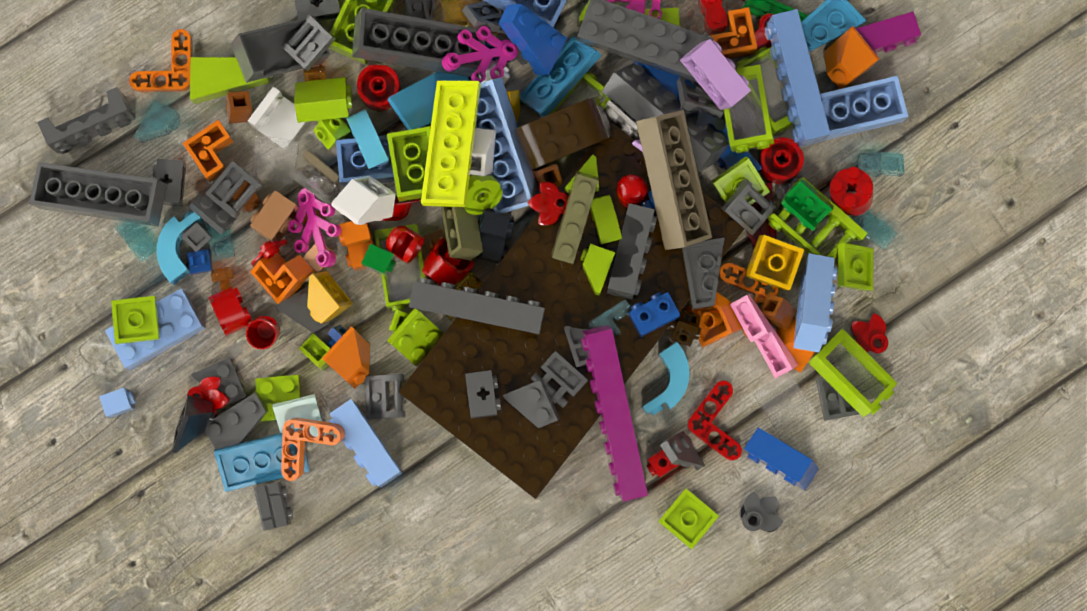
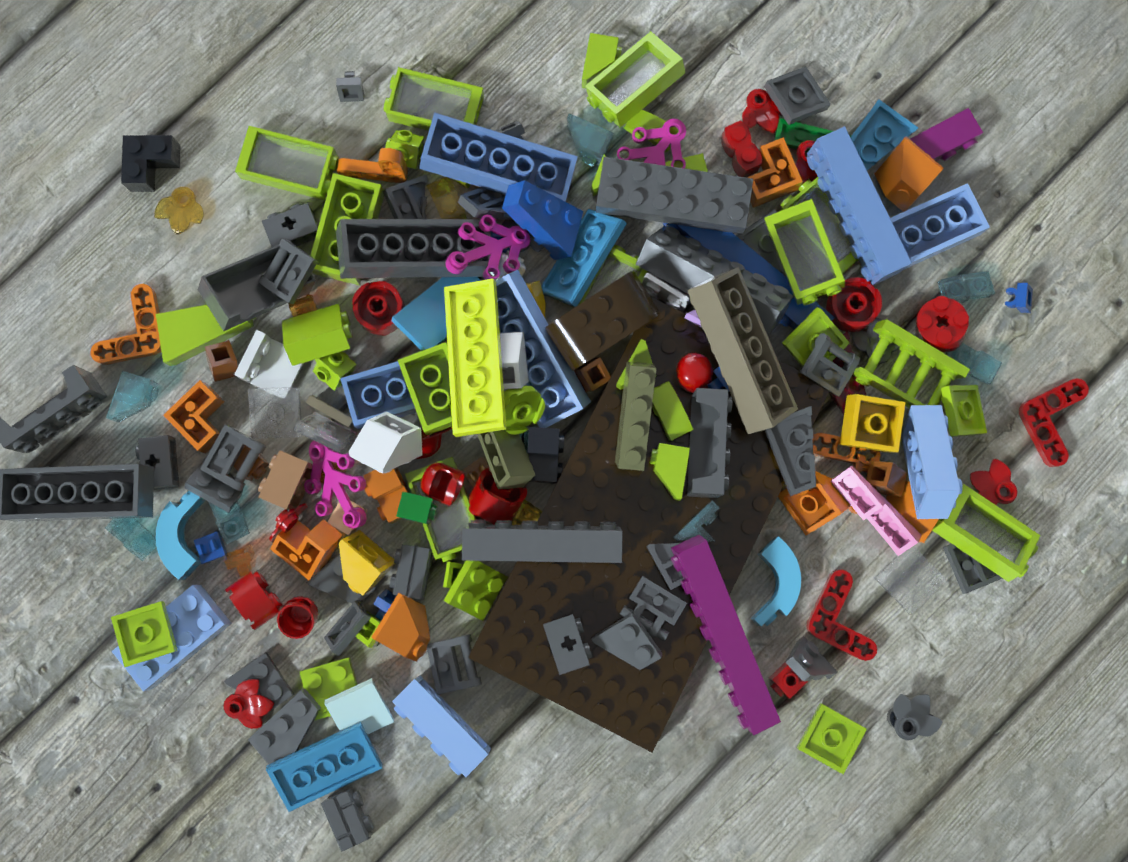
camera: 10 degrees left, 0 degrees up
light blue brick [99,388,136,418] -> none
black slope [172,395,215,453] -> none
dark grey tile [181,221,212,252] -> none
orange beam [281,417,345,481] -> none
medium azure arch [346,109,388,169] -> none
red plate [527,182,569,226] -> none
blue brick [628,292,680,338] -> none
dark brown brick [669,309,702,347] -> none
dark grey wing [676,76,724,118] -> none
lavender brick [680,39,751,110] -> none
black piece [689,109,726,131] -> none
blue wedge [744,427,819,491] -> none
green bracket [781,178,834,231] -> none
none -> dark grey tile [324,600,371,655]
none -> dark grey brick [389,544,433,600]
none -> blue tile [1005,283,1033,313]
none -> red beam [1019,378,1089,467]

